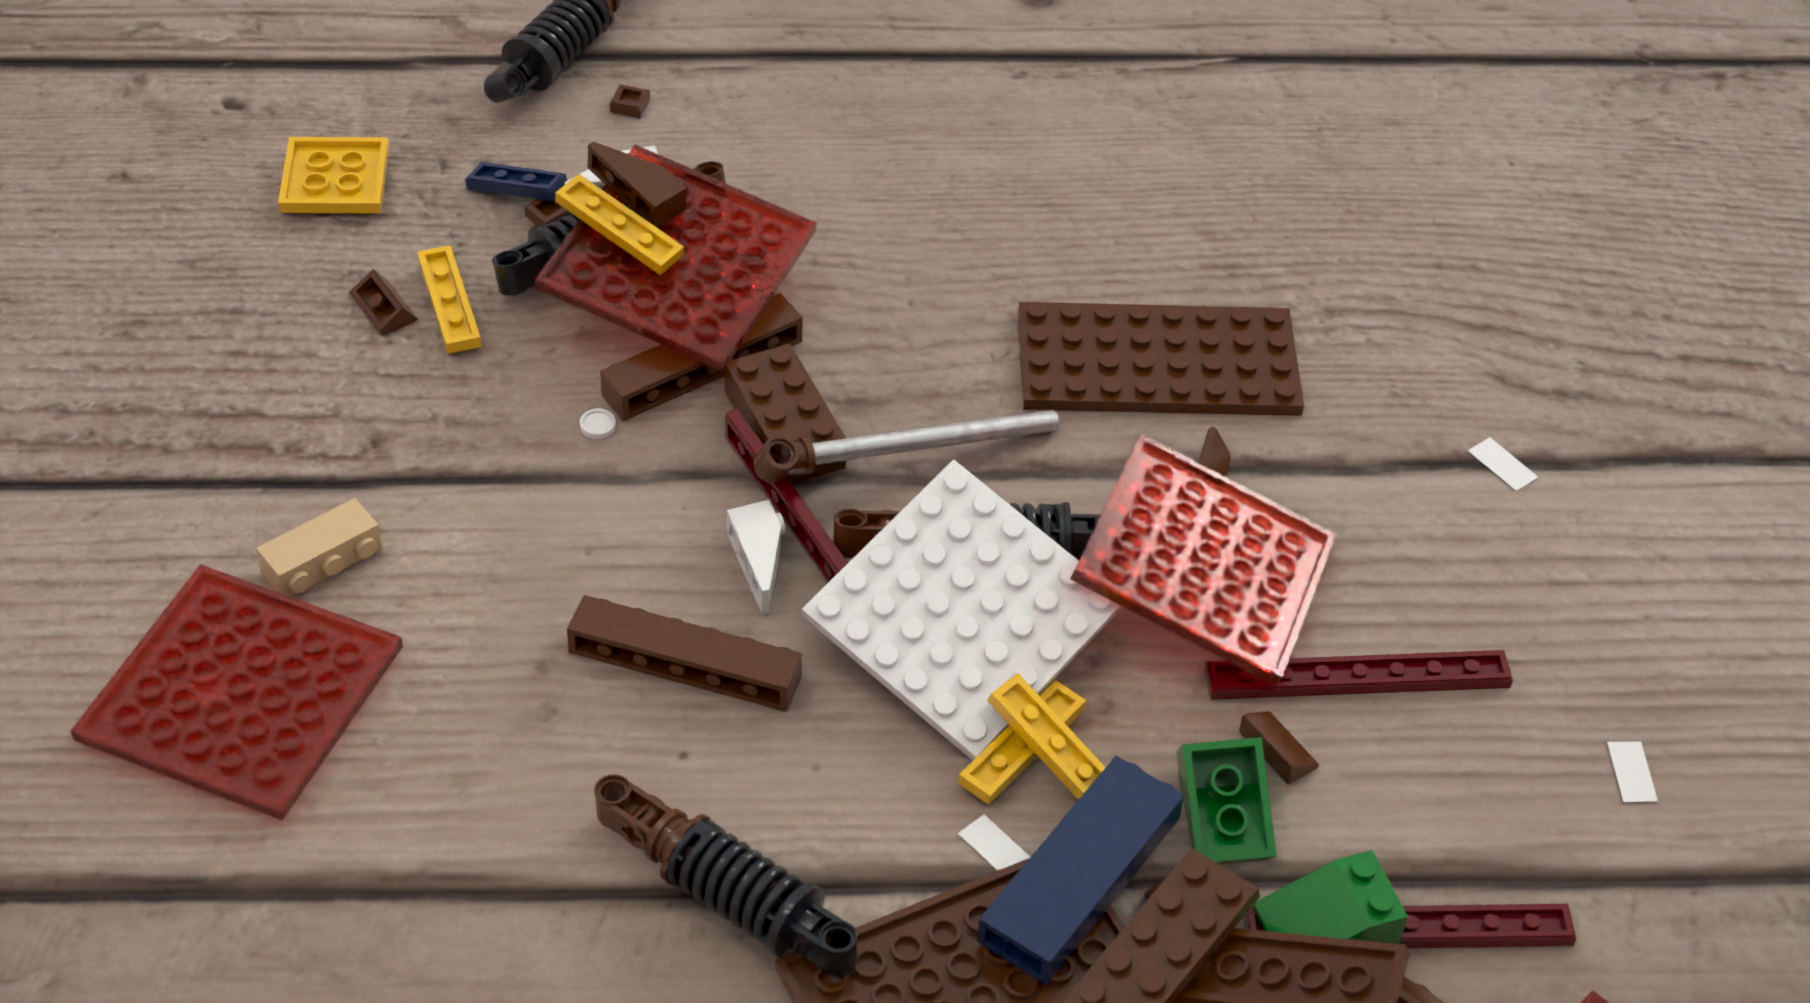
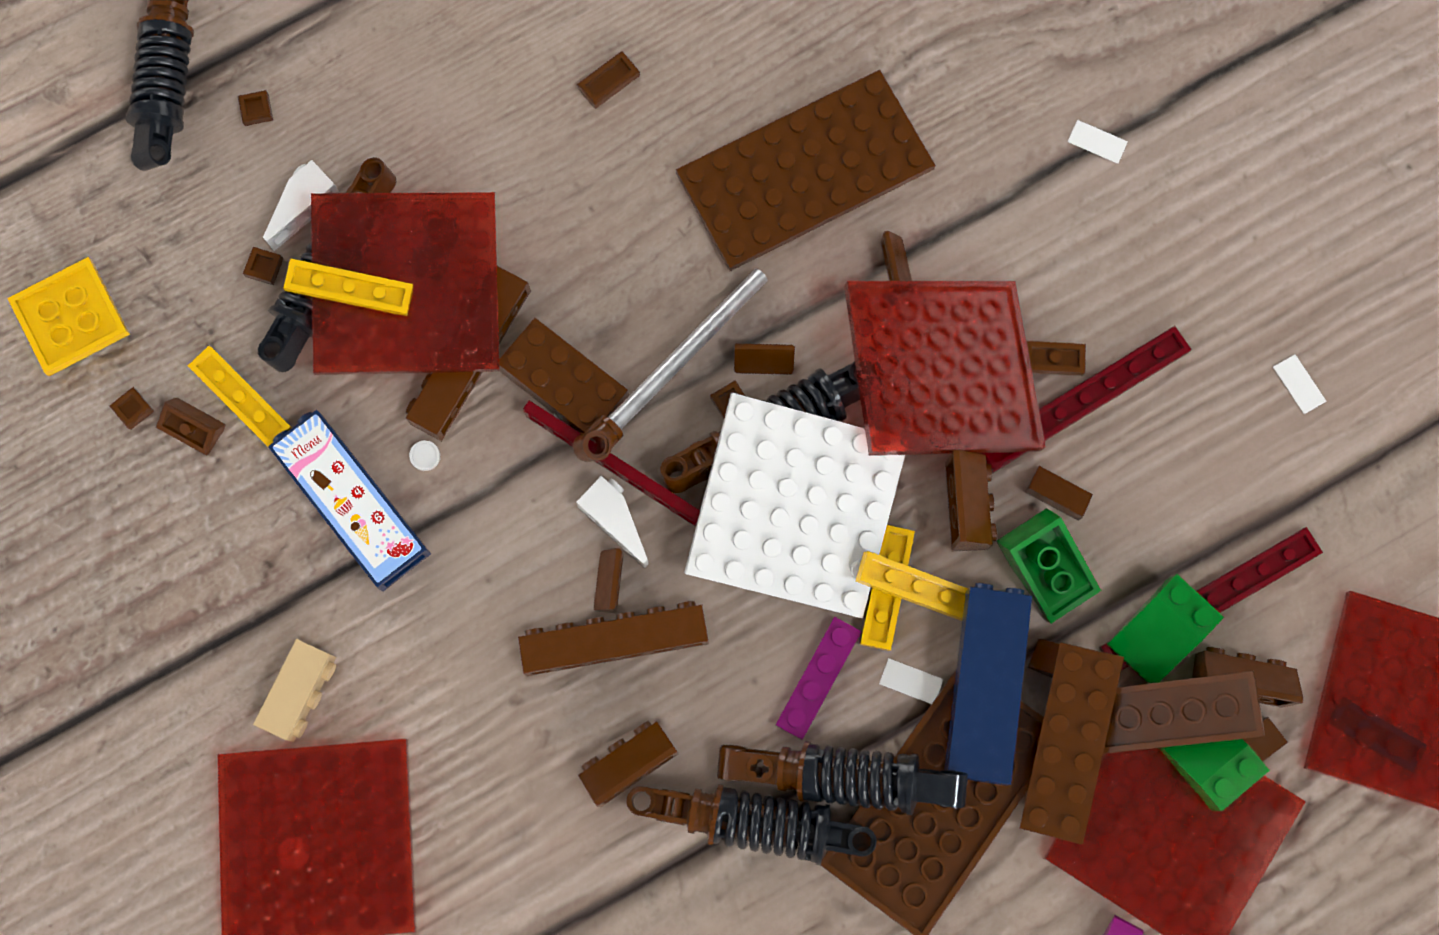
camera: 25 degrees left, 30 degrees up
dark blue tile [465,162,567,201] -> none
reddish brown slope [587,142,687,228] -> none
none -> reddish brown tile [110,387,154,430]
none -> brick [268,410,431,592]
none -> reddish brown tile [577,51,640,109]
none -> reddish brown slope [578,720,678,807]
none -> reddish brown slope [594,548,624,613]
none -> black piece [717,741,968,815]
none -> reddish brown slope [734,343,795,375]
none -> magenta plate [775,617,862,740]
none -> reddish brown slope [945,450,997,552]
none -> reddish brown plate [1023,341,1086,376]

